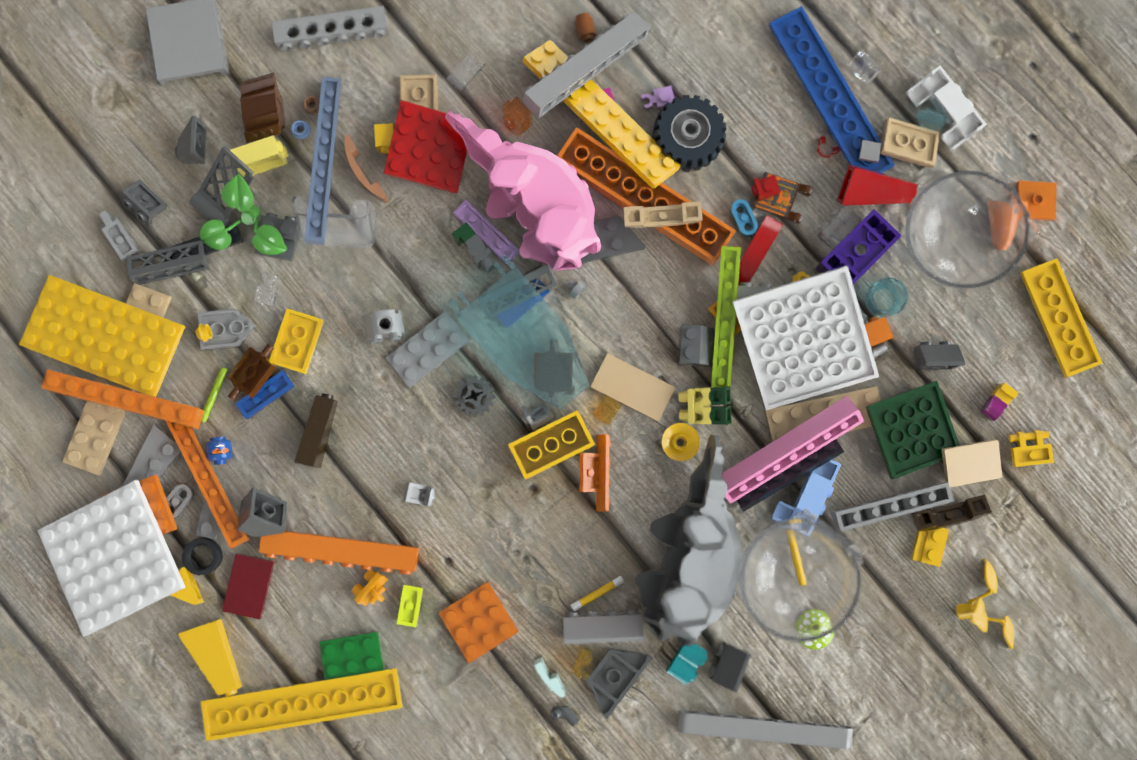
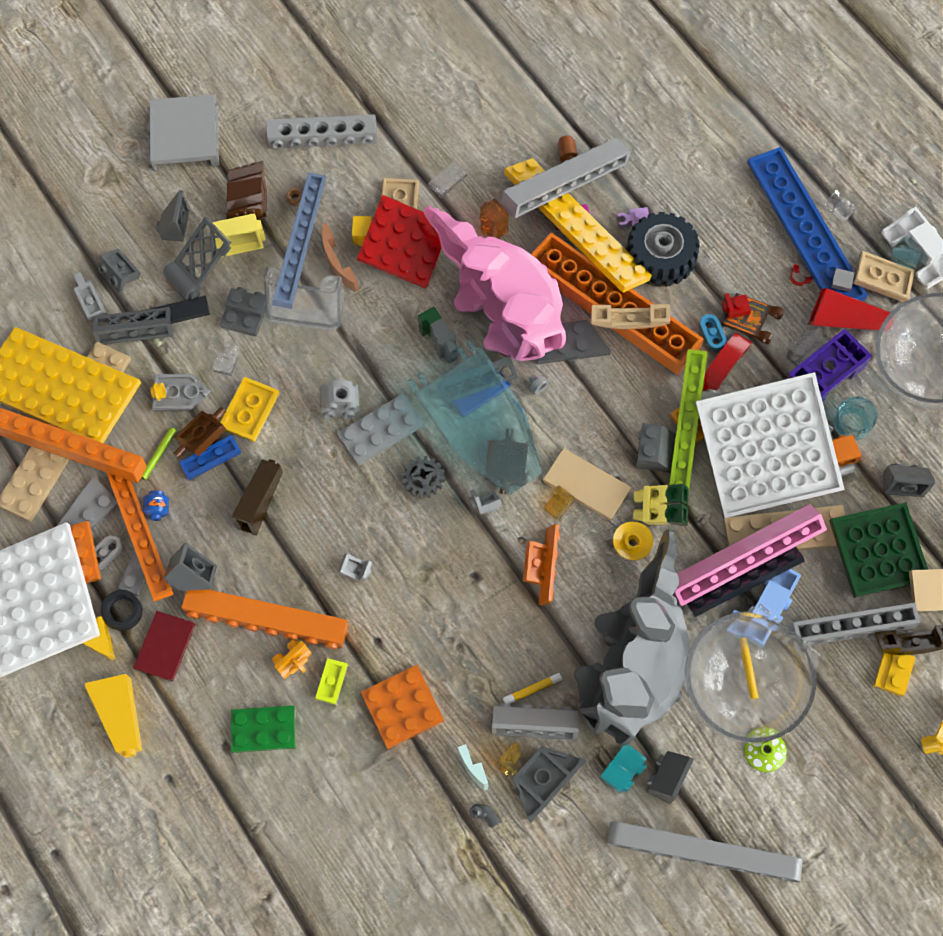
camera: 10 degrees right, 15 degrees down
bright green plant [200,174,287,255] -> none
yellow plate [201,668,403,741] -> none
light blue plate [291,120,310,139] -> none
lavender tile [453,199,519,265] -> none
yellow brick [508,410,595,480] -> none

